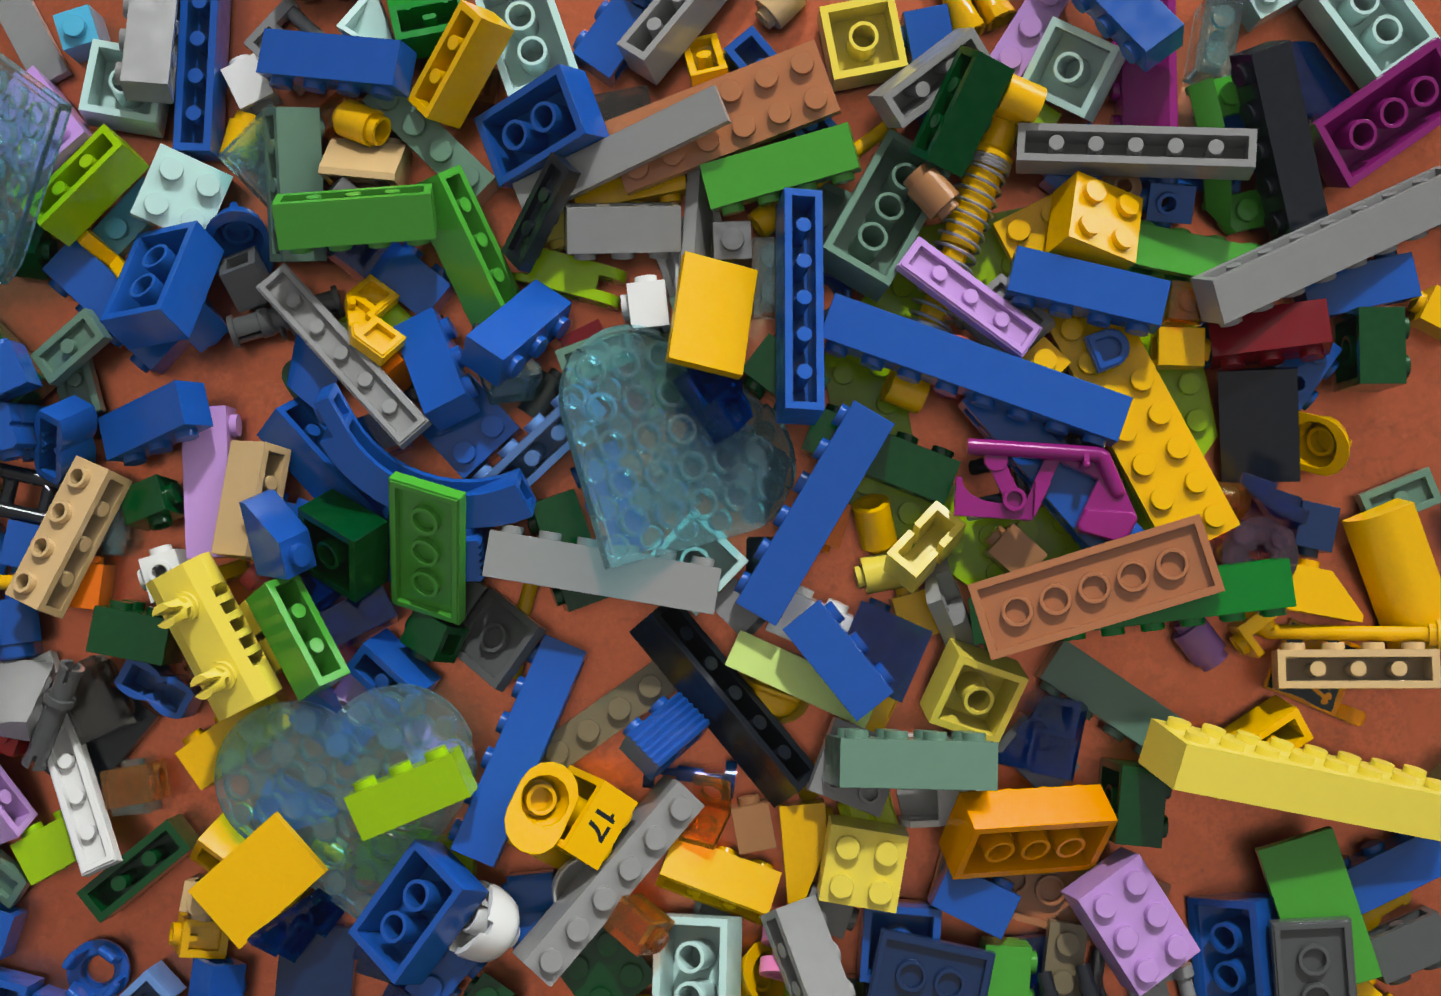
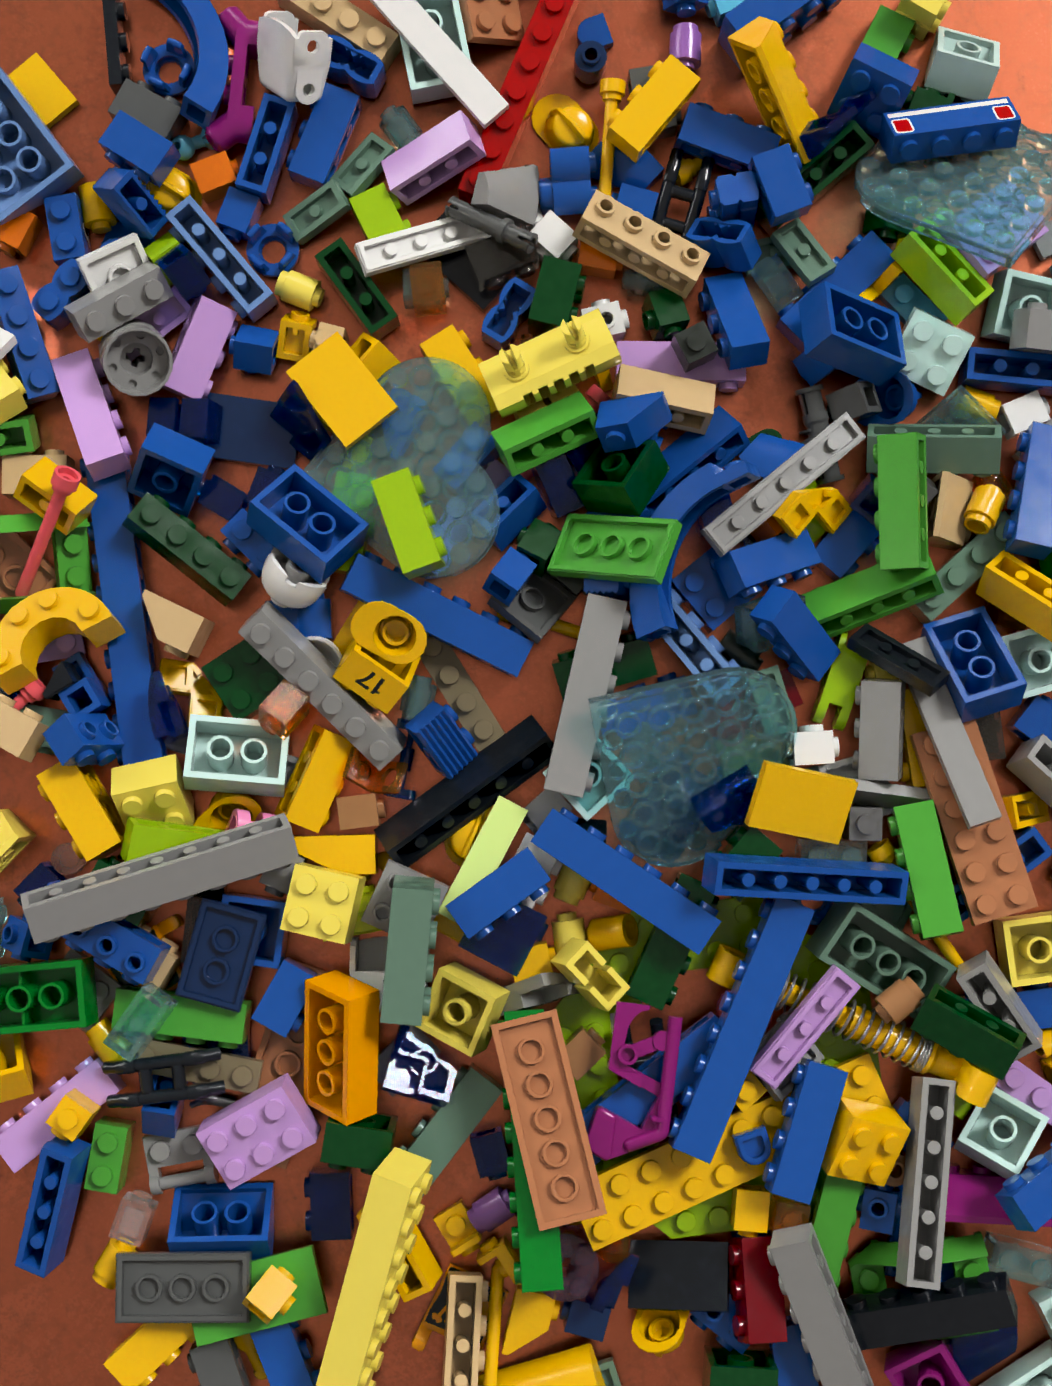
camera: 85 degrees right, 0 degrees up
none -> yellow brick [242,1265,298,1325]
none -> light yellow brick [274,270,325,311]
none -> sand green plate [282,179,352,245]
none -> clear blue brick [304,1167,354,1241]
none -> clear light blue brick [400,675,437,721]
none -> yellow bracket [433,1199,482,1258]
none -> clear blue brick [470,1125,510,1181]
none -> blue brick [482,546,537,607]
none -> white brick [528,210,579,261]
none -> light yellow brick [553,864,591,906]
none -> pearl dark grey brick [671,320,718,373]
none -> clear light blue brick [750,253,804,313]

